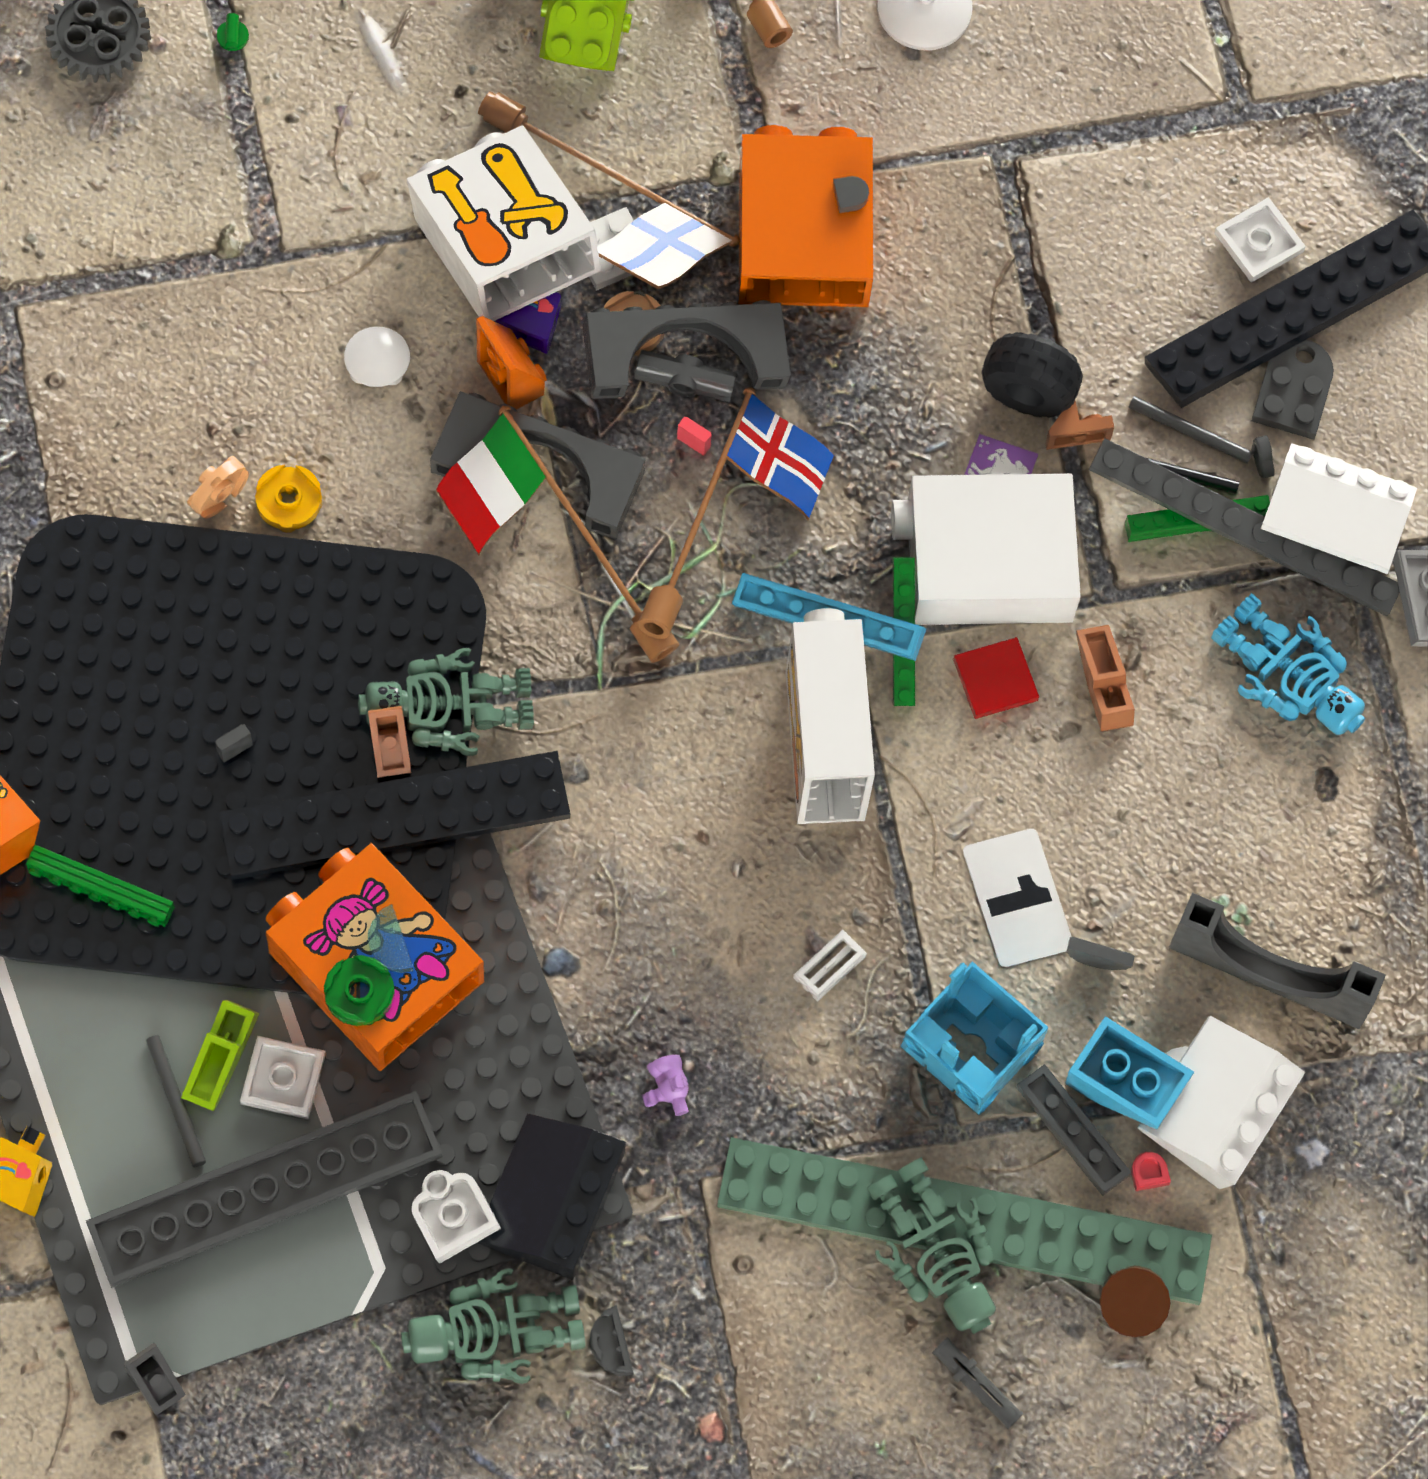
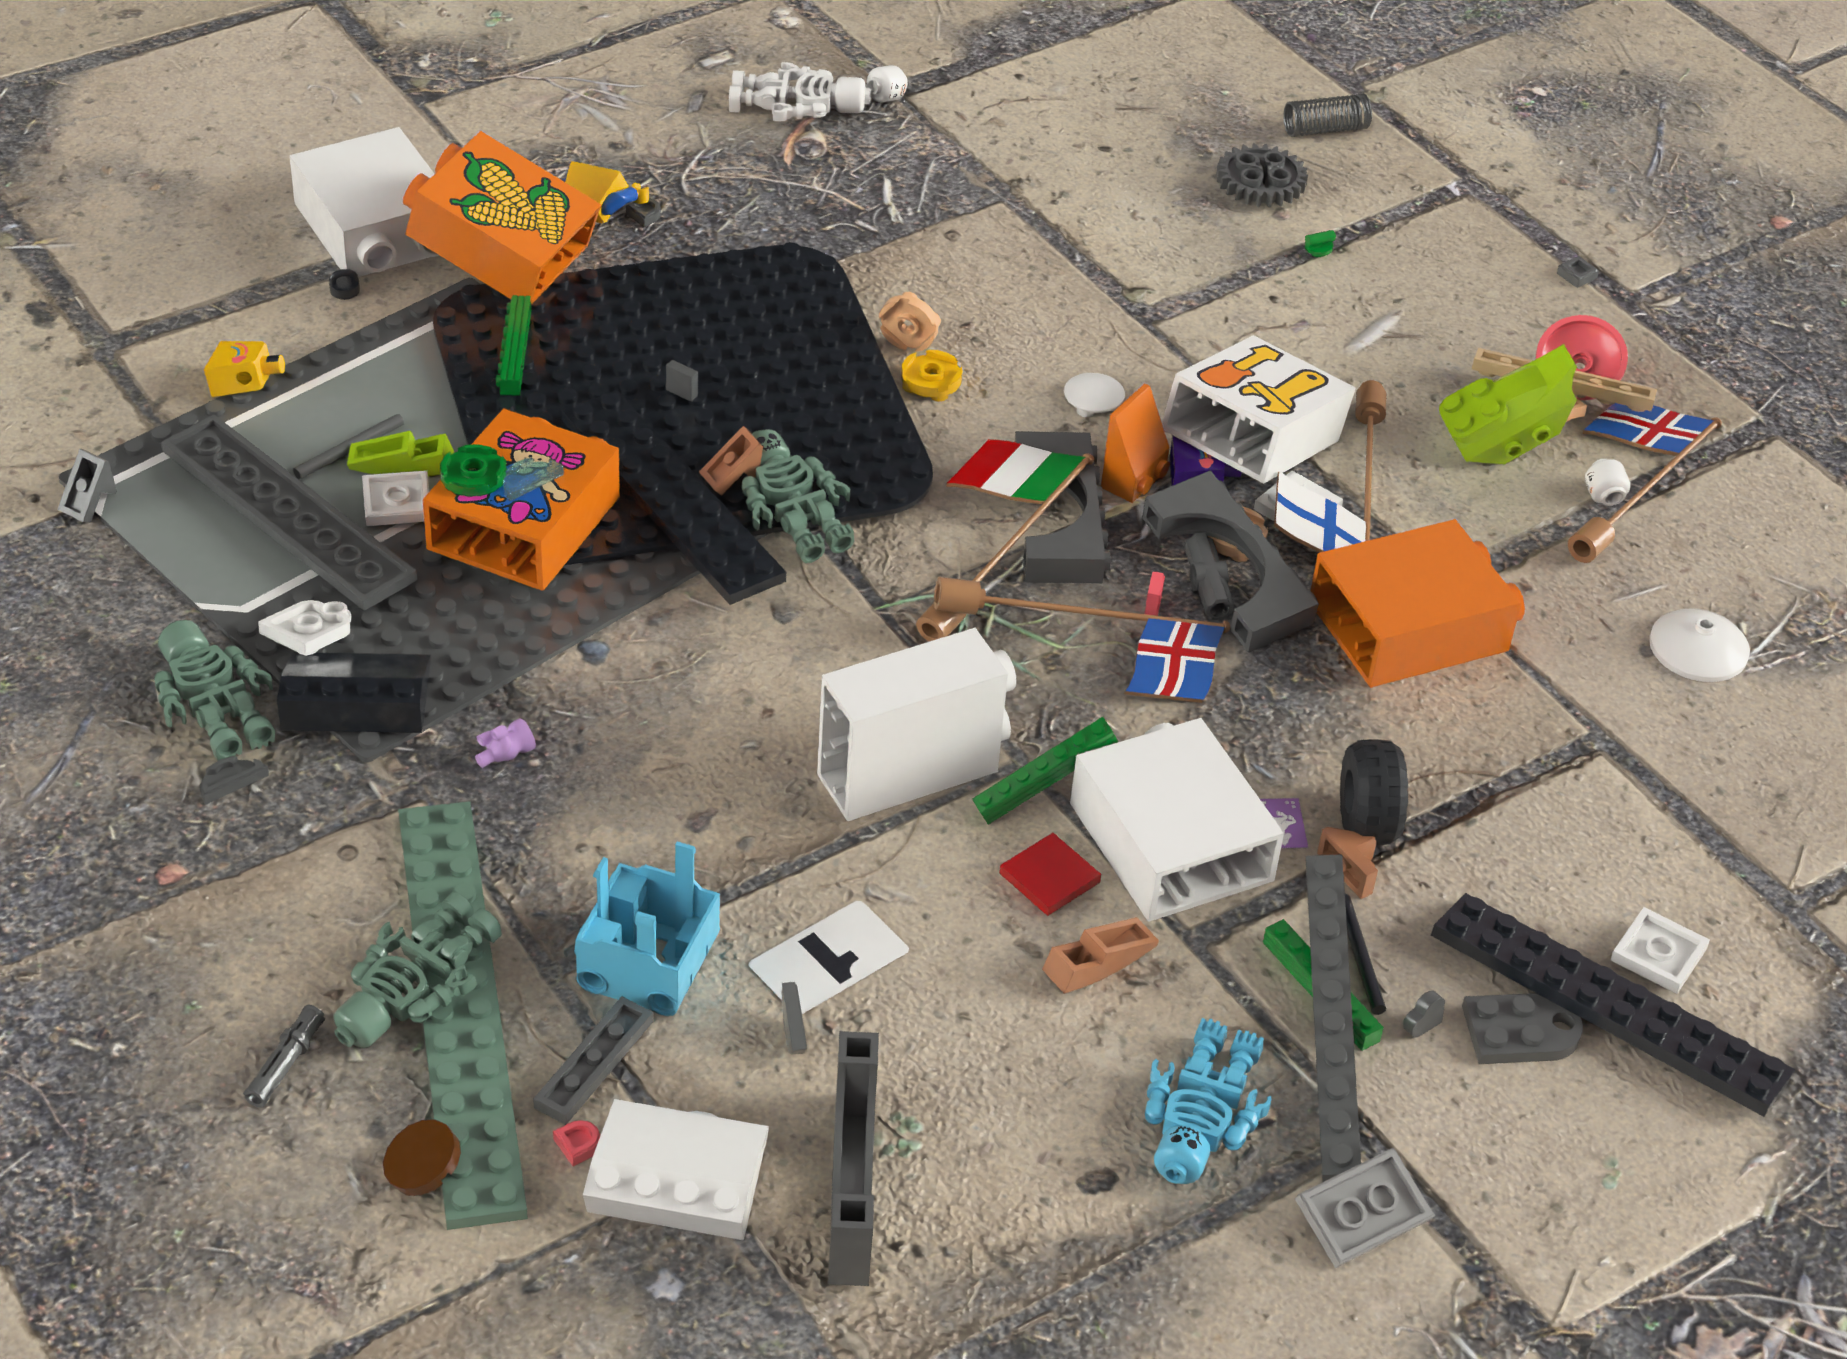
camera: 70 degrees right, 25 degrees down
medium azure tile [732,573,926,661] -> none
white tile [793,930,867,1002] -> none
dark grey tile [833,176,869,213] -> none
medium azure slope [1065,1016,1194,1129] -> none
dark grey bar [1129,396,1253,463] -> none
white slope [1261,443,1417,574] -> none

